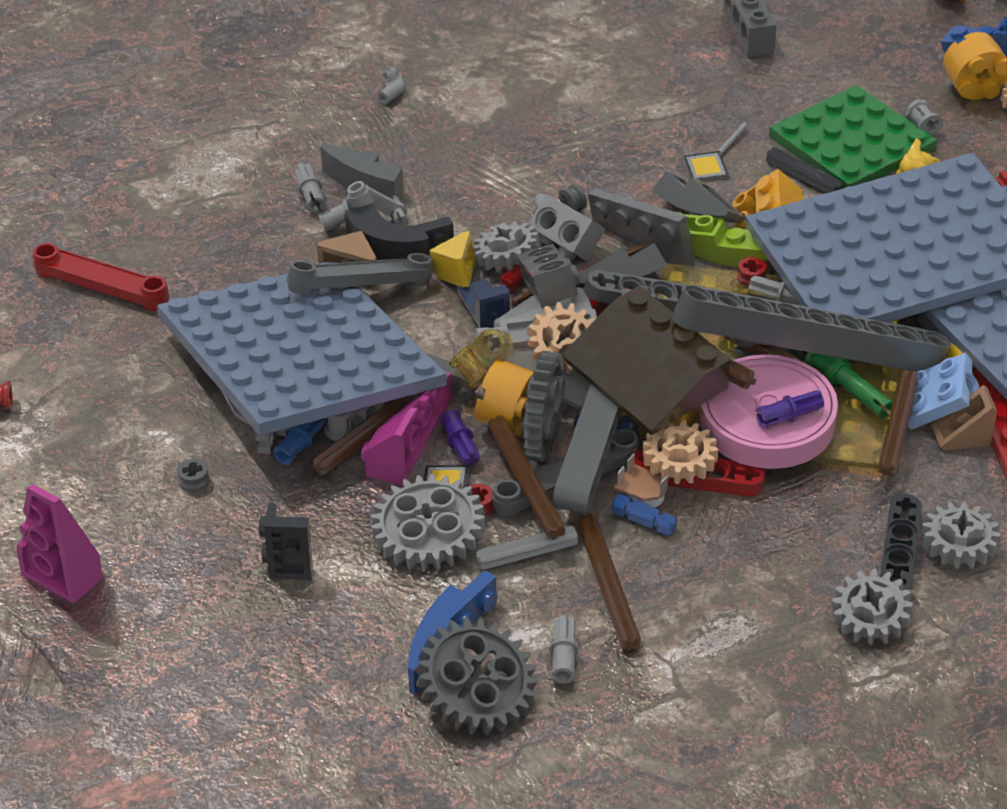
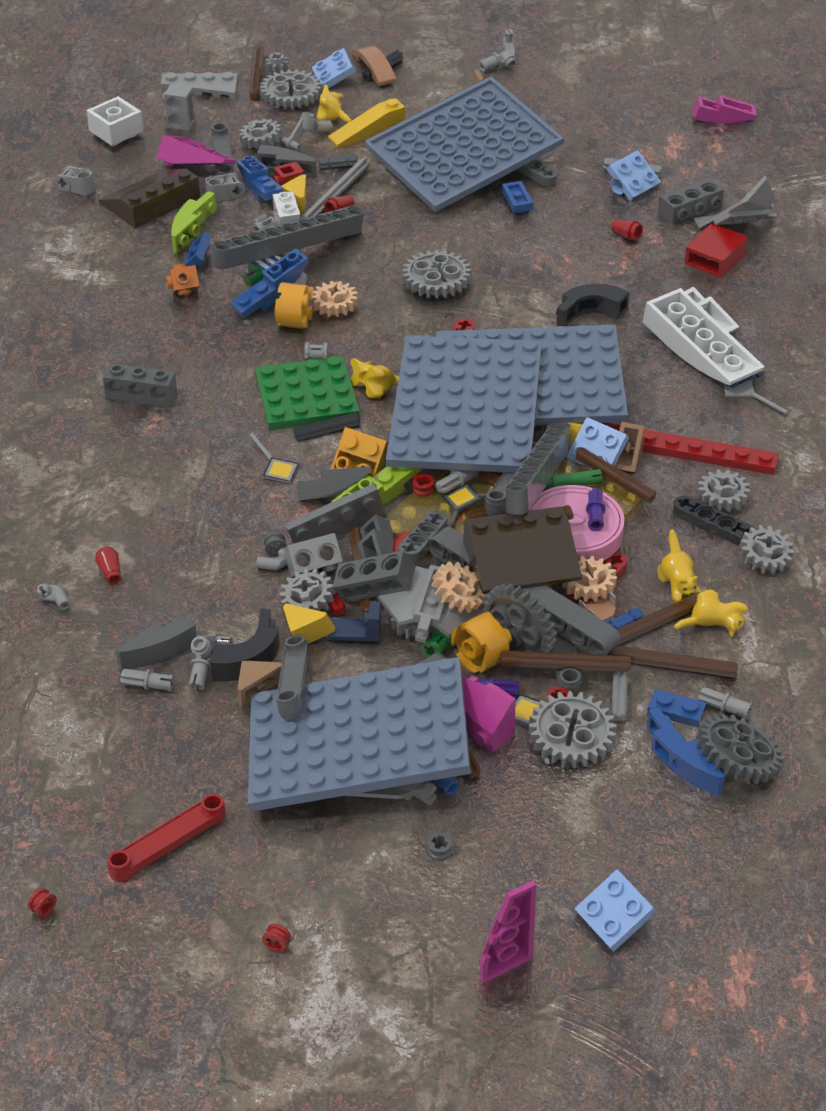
camera: 65 degrees left, 0 degrees up
black bracket [259,503,313,580] -> none
clear yellow piece [449,329,513,389] -> none
none -> red cone [95,546,122,584]
none -> light blue plate [574,869,657,952]
none -> reddish brown axle [616,592,700,645]
none -> blue plate [647,689,707,728]
none -> yellow animal [657,530,702,602]
none -> yellow animal [674,590,748,637]

